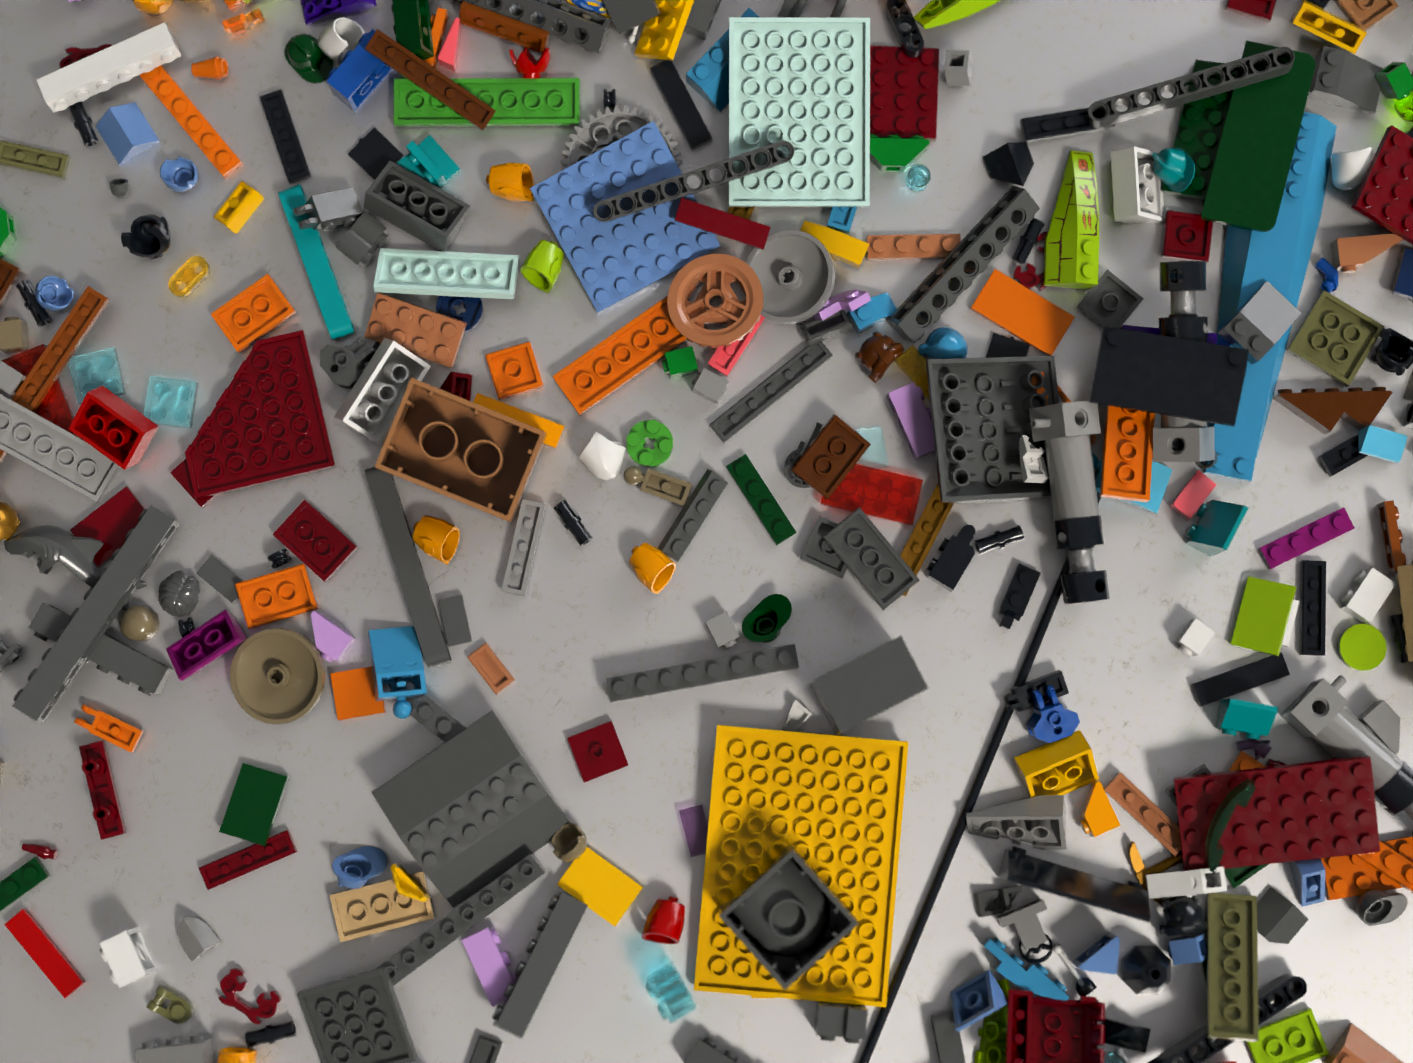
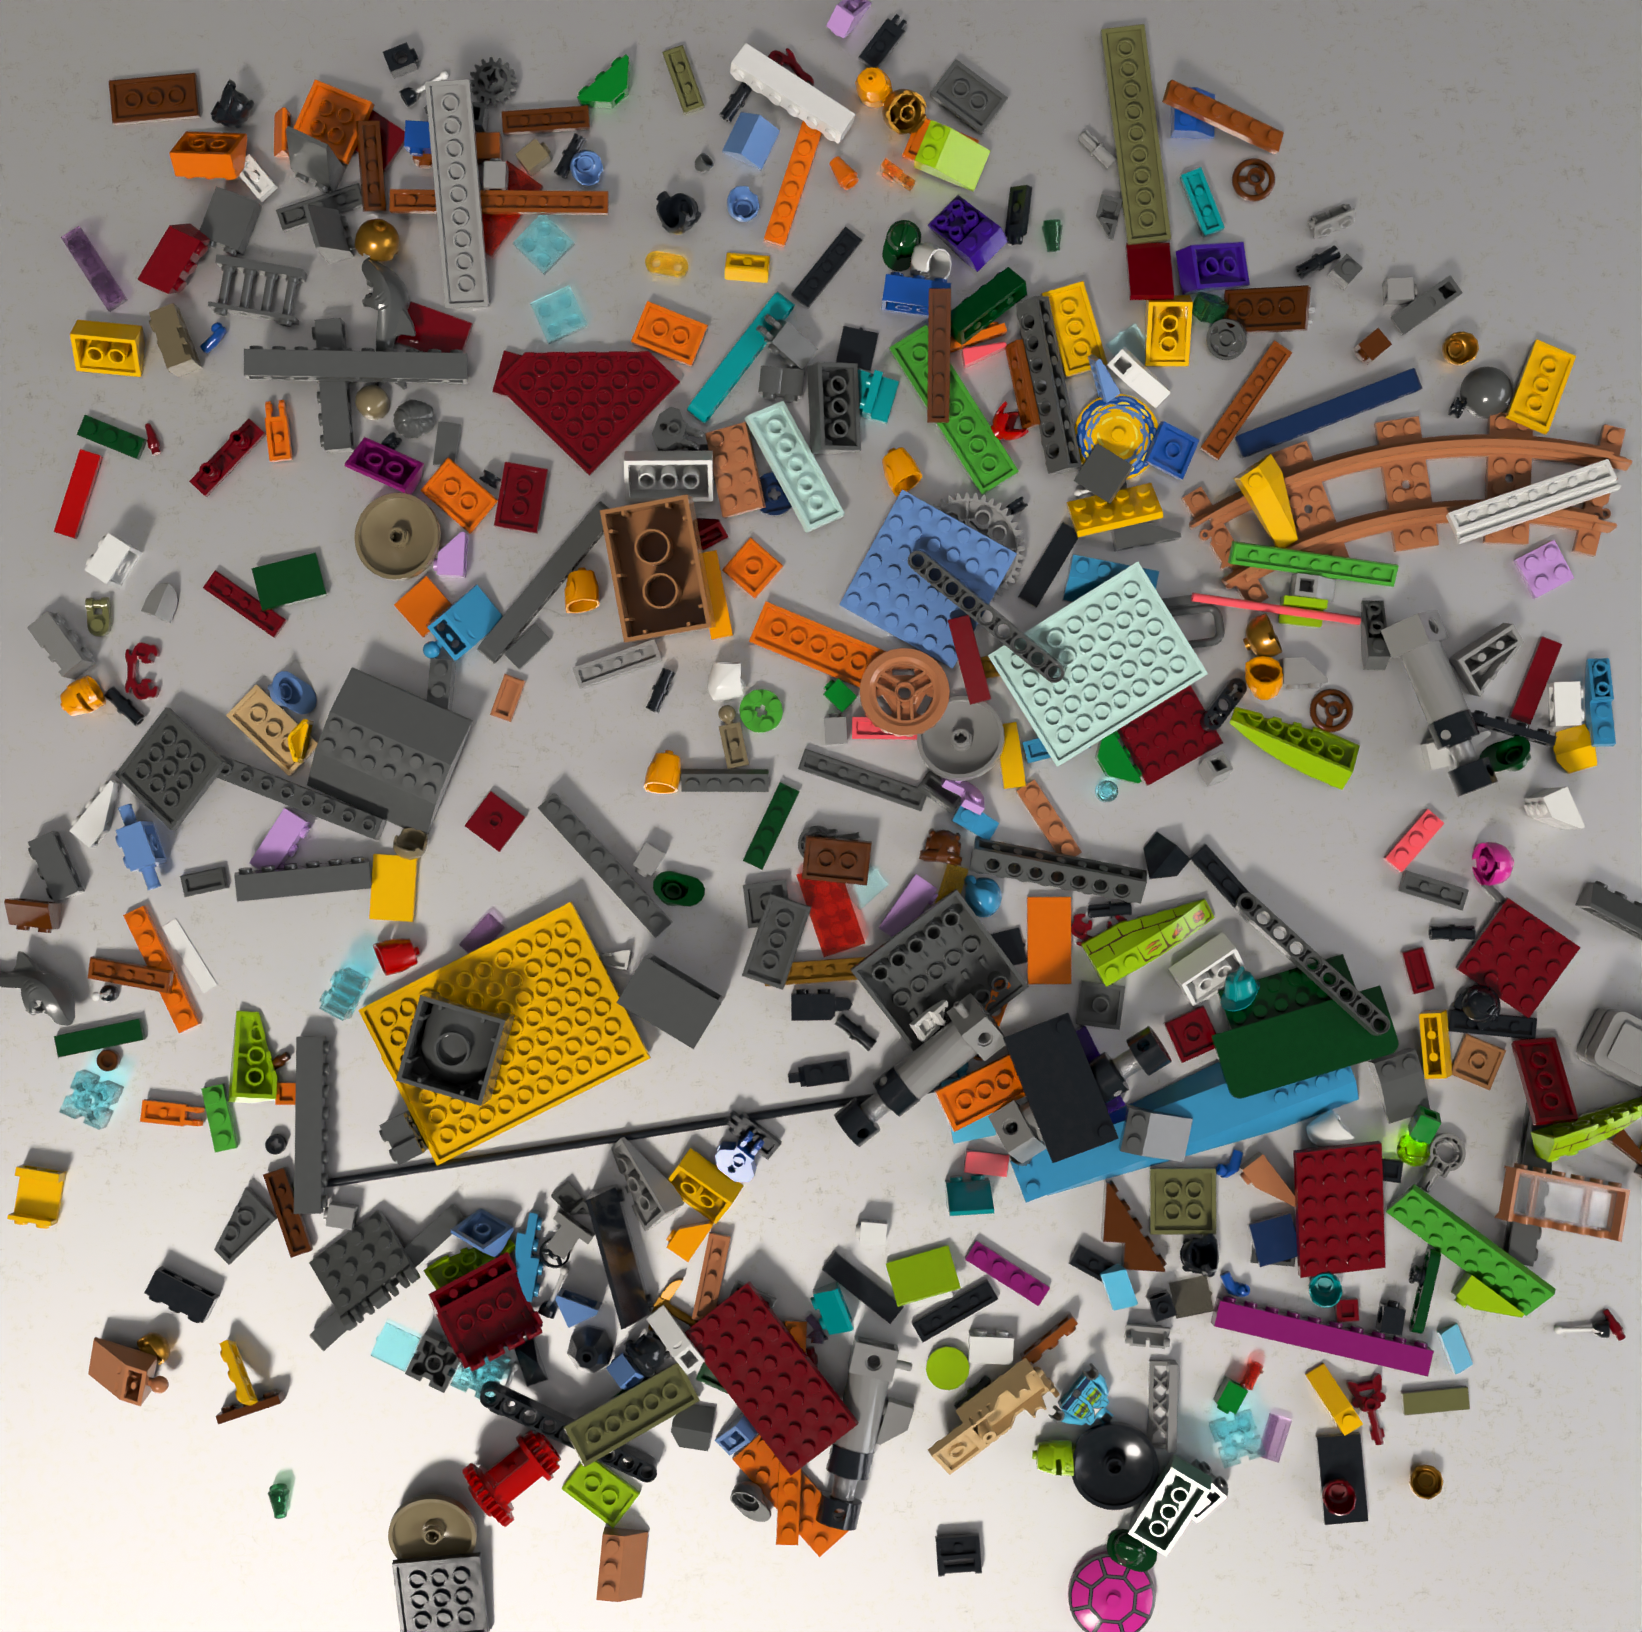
camera: 55 degrees right, 5 degrees up
red brick [68,386,159,470] -> none
lime helmet [520,240,564,293] -> none
clear green slope [1205,778,1256,873] -> none

